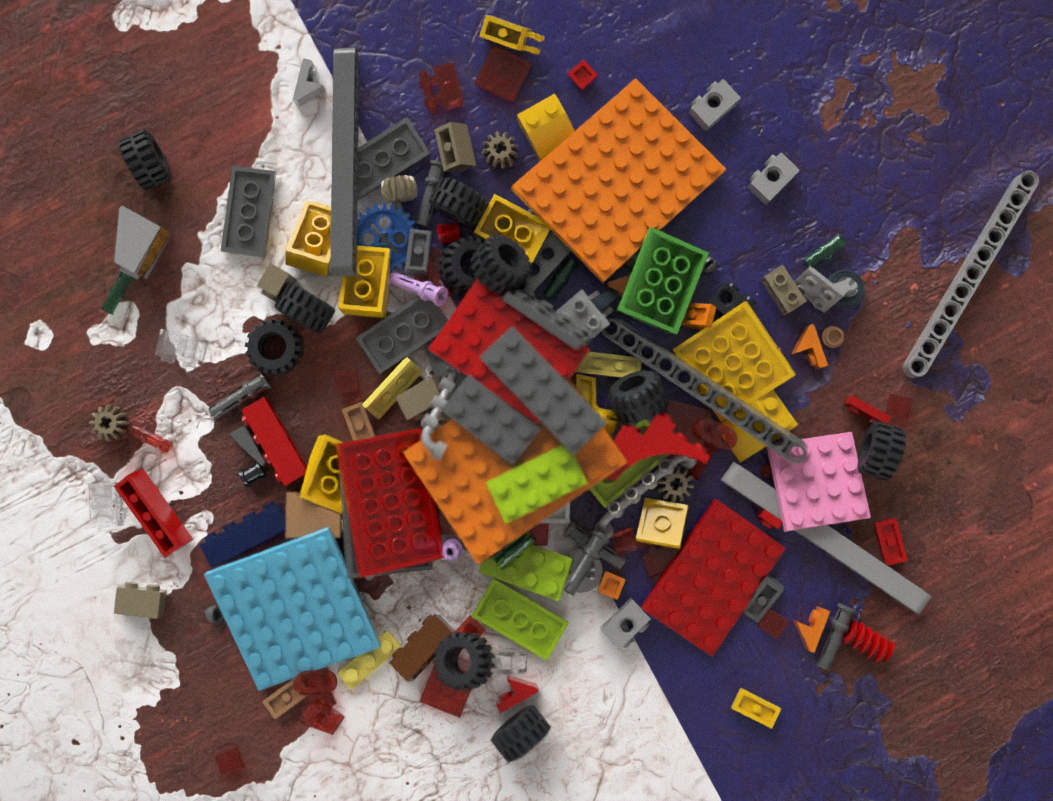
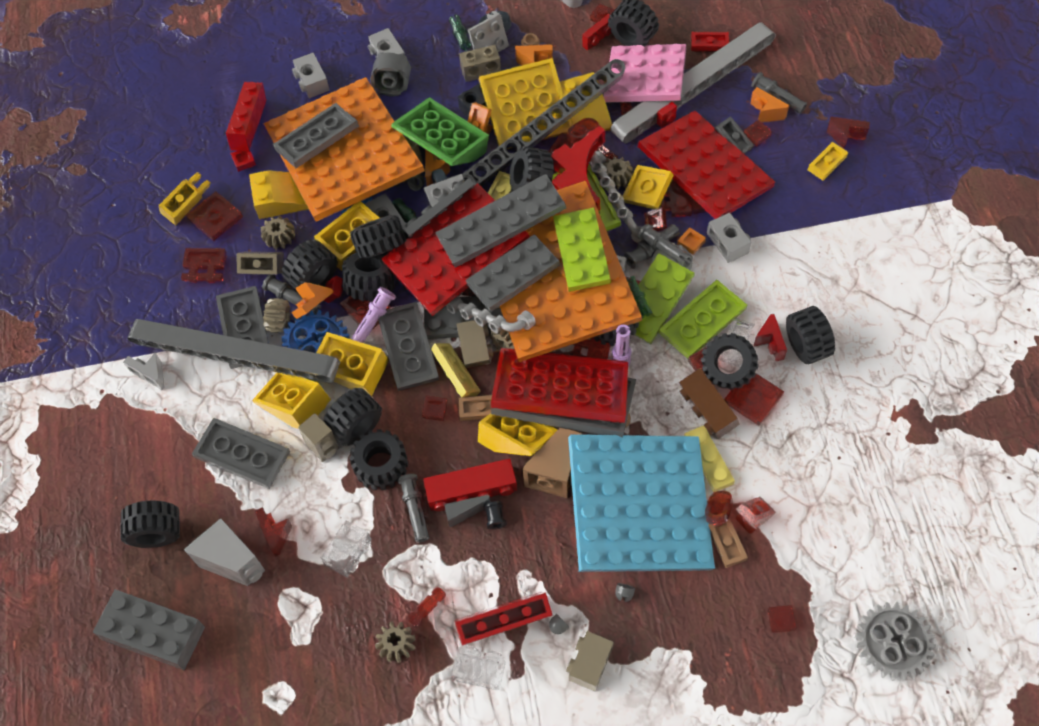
camera: 70 degrees left, 25 degrees down
clear green pin [100,271,134,315] -> none
clear blue brick [199,501,286,568] -> none
dark grey slope [405,229,432,278] -> none
red piece [843,620,895,664] -> none
none -> dark grey brick [92,589,205,670]
none -> red brick [226,82,267,151]
none -> clear red slope [255,507,292,557]
none -> dark grey plate [273,103,359,168]
none -> orange slope [291,282,333,319]
none -> dark grey brick [370,52,411,97]
none -> dark grey hinge [549,613,569,634]
none -> clear red slope [827,116,870,149]

